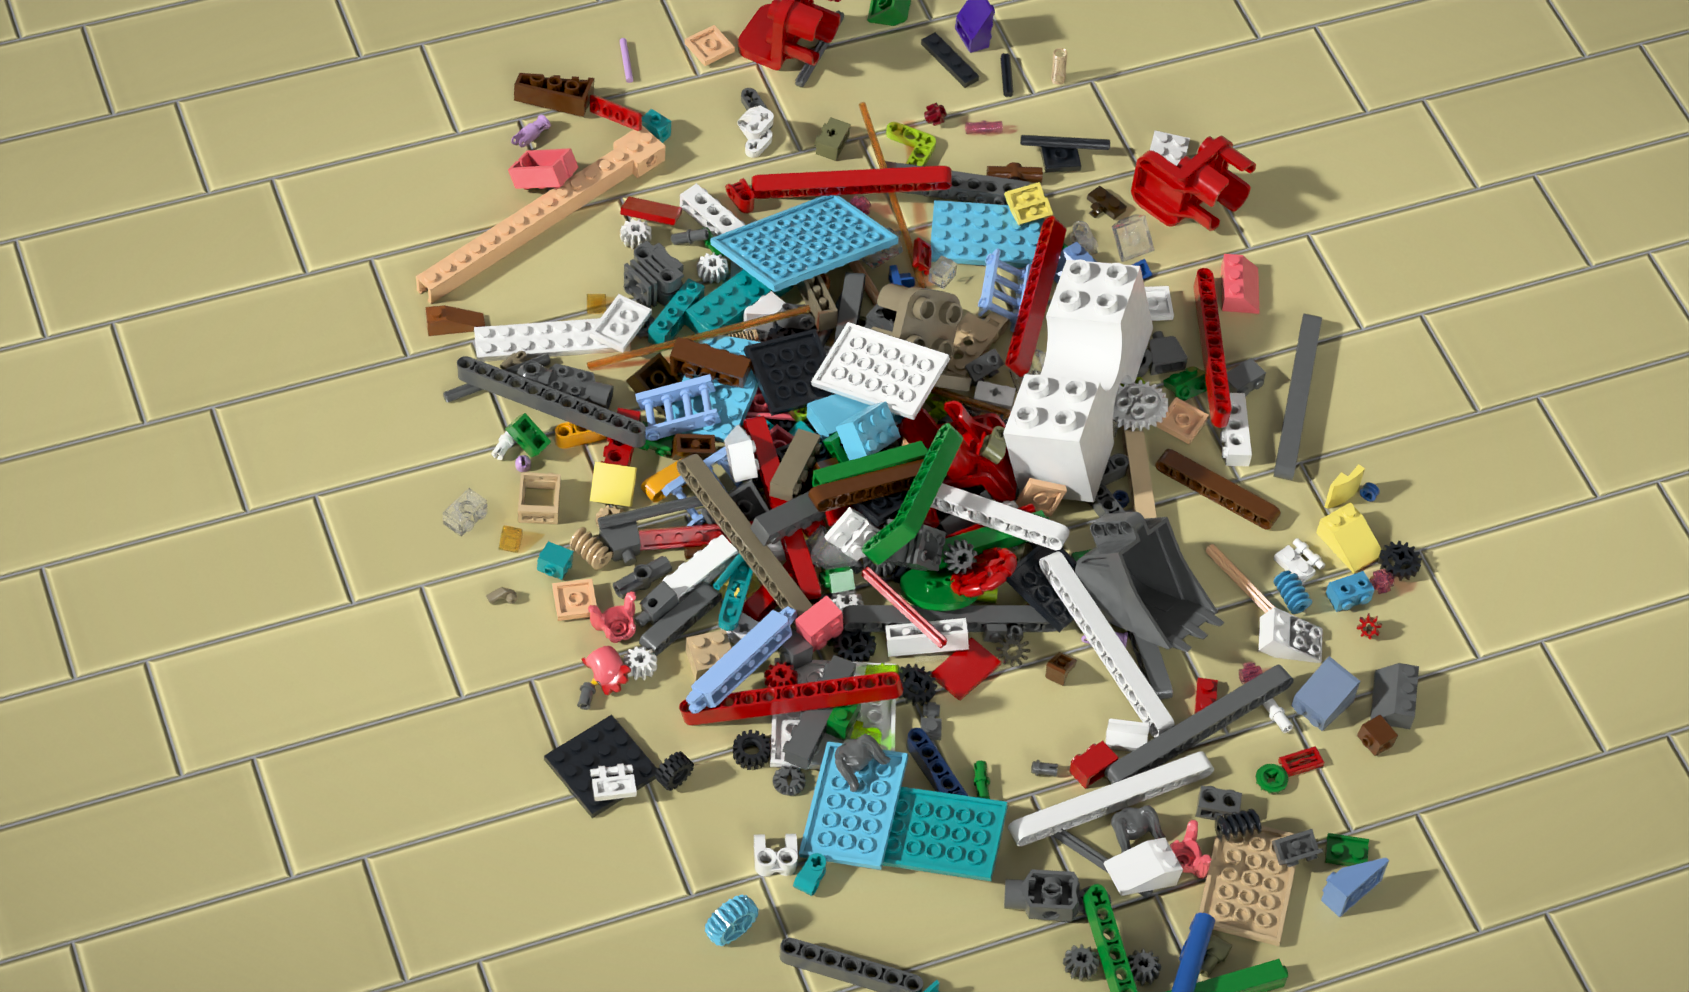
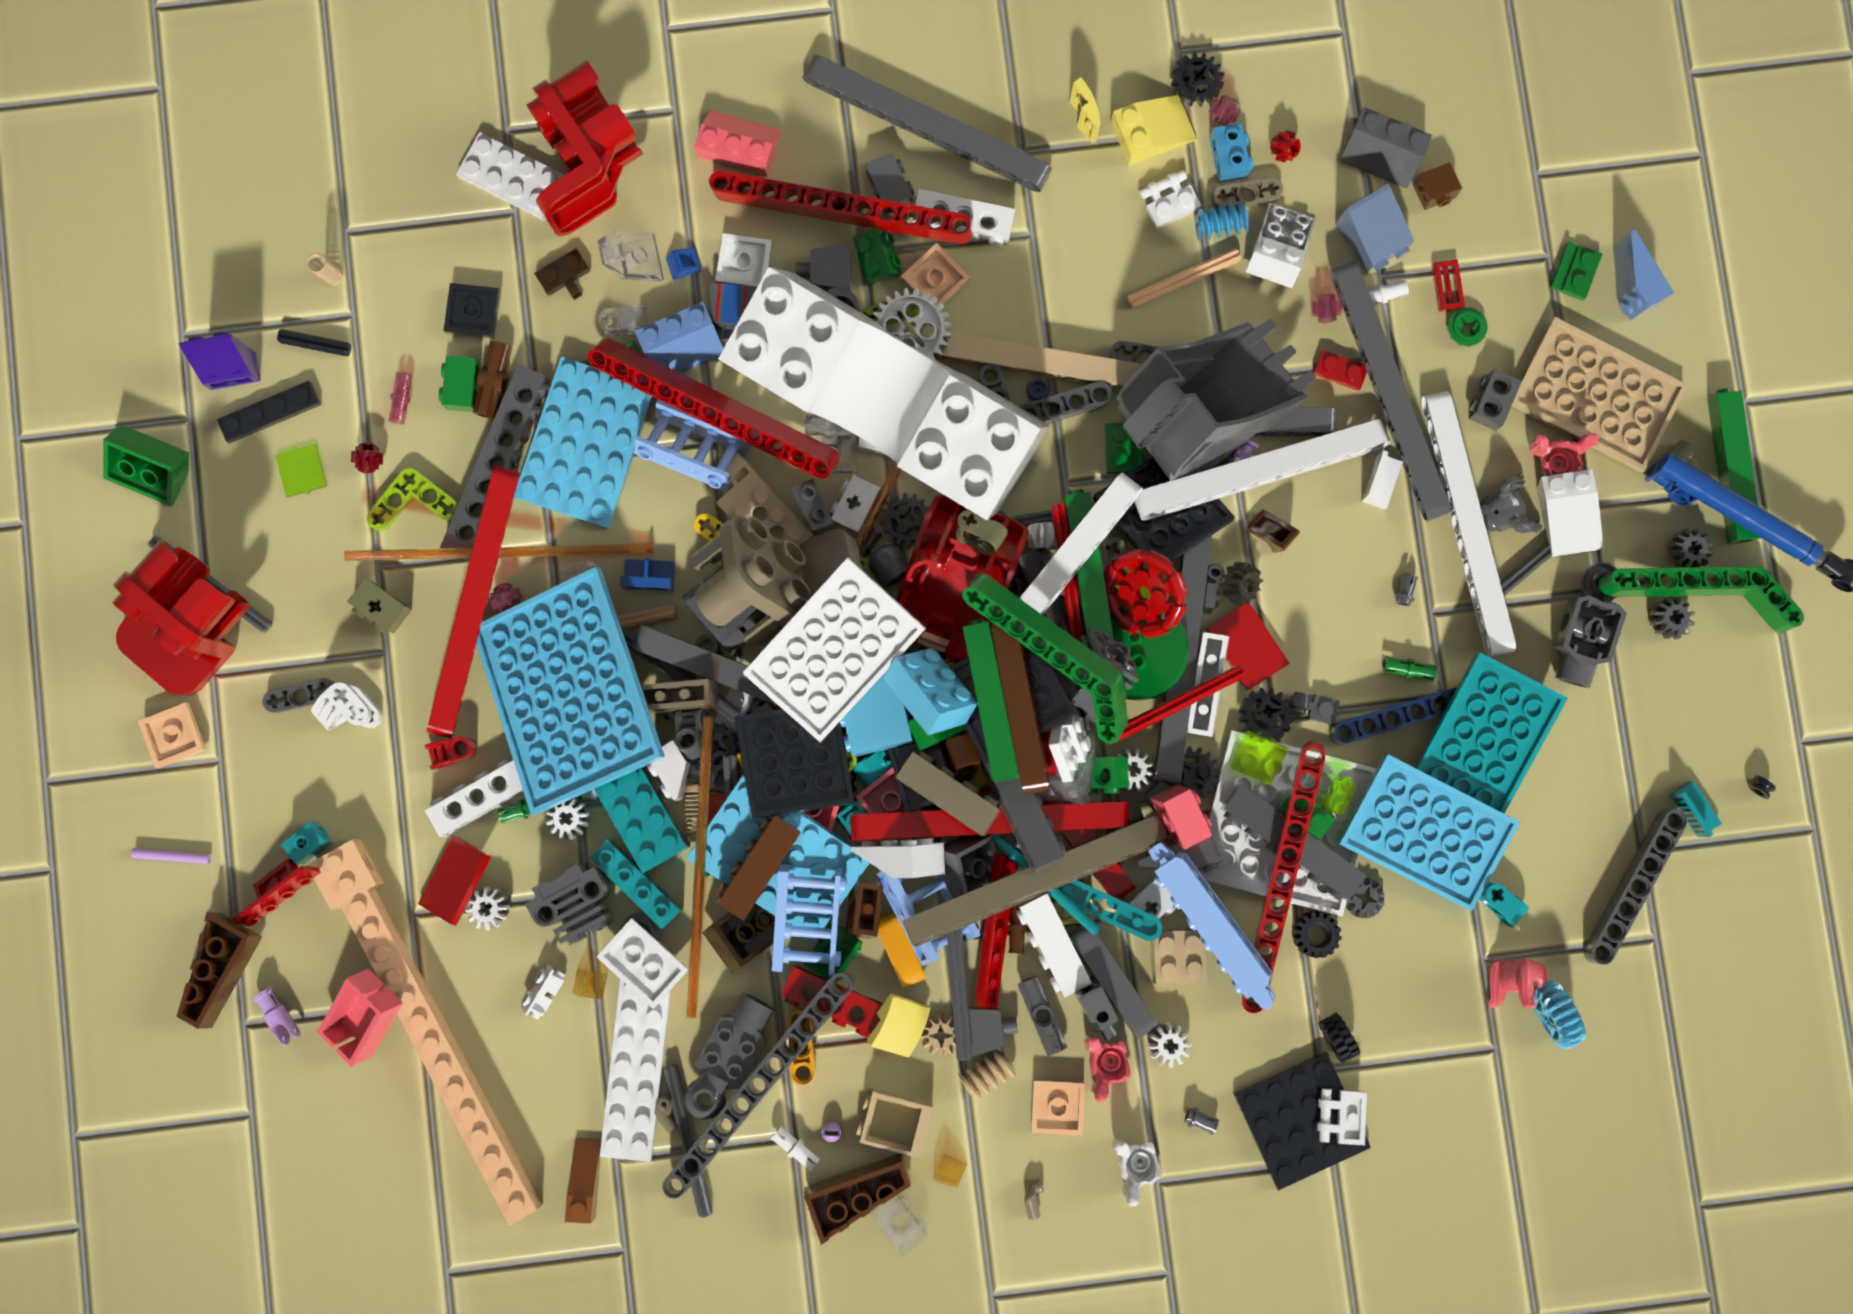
camera: 75 degrees left, 30 degrees up
green brick [505,413,551,458] -> none
teal head [537,541,574,580] -> none
coral piece [581,646,631,695] -> none
dark grey axle [671,228,709,245] -> none
white piece [754,834,798,877] -> none
red gear [764,661,798,688] -> none
dark grey hair [835,734,891,792] -> none
red tile [913,237,932,276] -> none
clear brick [928,255,957,289] -> none
dark grey gear [943,540,977,574] -> none
light yellow slope [1004,182,1053,225] -> none
light nougat plate [1015,478,1067,516] -> none
black axle [1020,135,1110,150] -> none
red brick [1069,740,1119,789] -> none
reddish brown beam [1155,449,1281,530] -> none
black piece [1215,808,1262,841] -> none
dark grey bracket [1272,829,1323,867] -> none
blue bush [1360,482,1380,502] -> none
none -> clear neon green piece [275,444,327,498]
none -> green brick [438,356,481,412]
none -> white hinge [521,963,565,1019]
none -> reddish brown wedge [804,1153,911,1245]
none -> white hair [1112,1138,1161,1206]
none -> dark tan beam [1211,177,1283,209]
none -> coral hair [1488,957,1549,1008]

